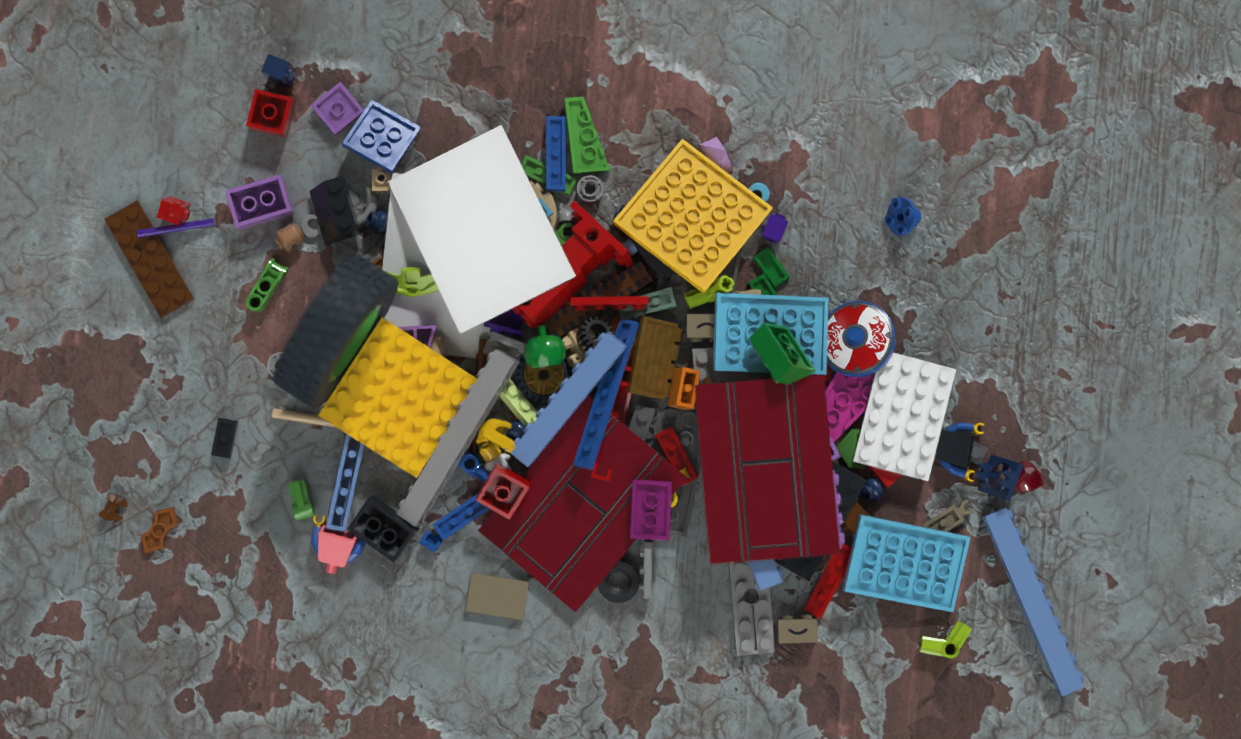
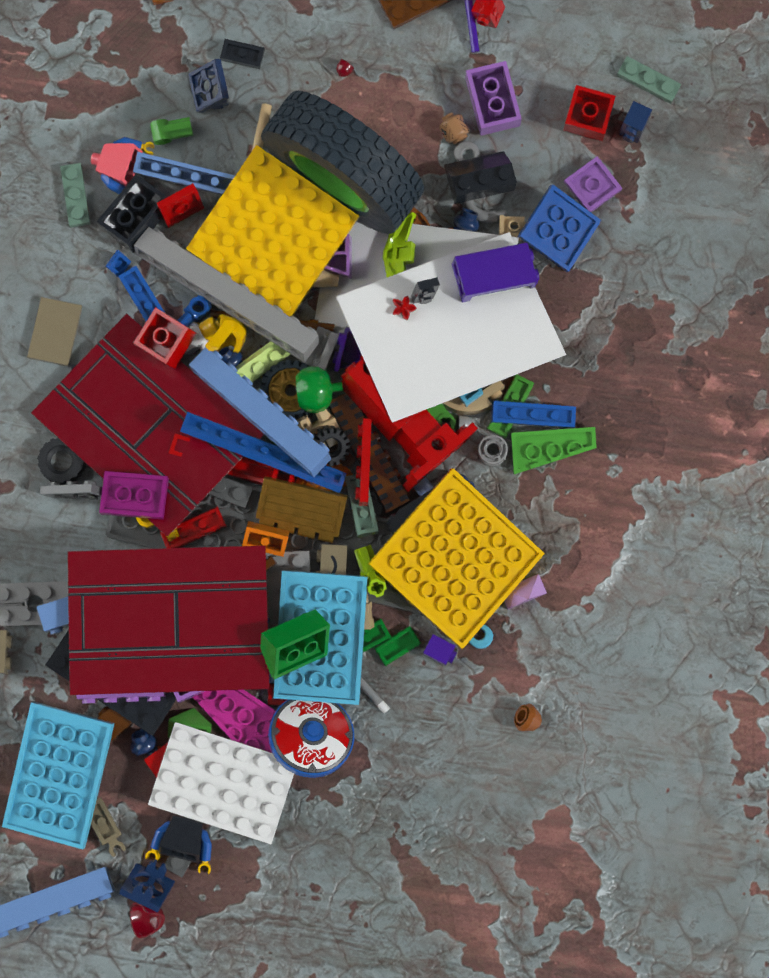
camera: 90 degrees right, 5 degrees down
bright green piece [246,258,289,312] -> none
red plate [803,544,852,619] -> none
blue plate [884,197,921,236] -> none
none -> sand green plate [60,163,90,228]
none -> red tile [157,183,204,228]
none -> dark blue piece [188,59,229,113]
none -> dark red hinge [336,59,354,77]
none -> light grey bar [360,677,390,714]
none -> red plant [393,296,417,320]
none -> black plate [411,277,440,304]
none -> dark purple panel [452,243,539,303]
none -> dark orange cone [514,703,542,731]
none -> sand green plate [617,56,681,104]

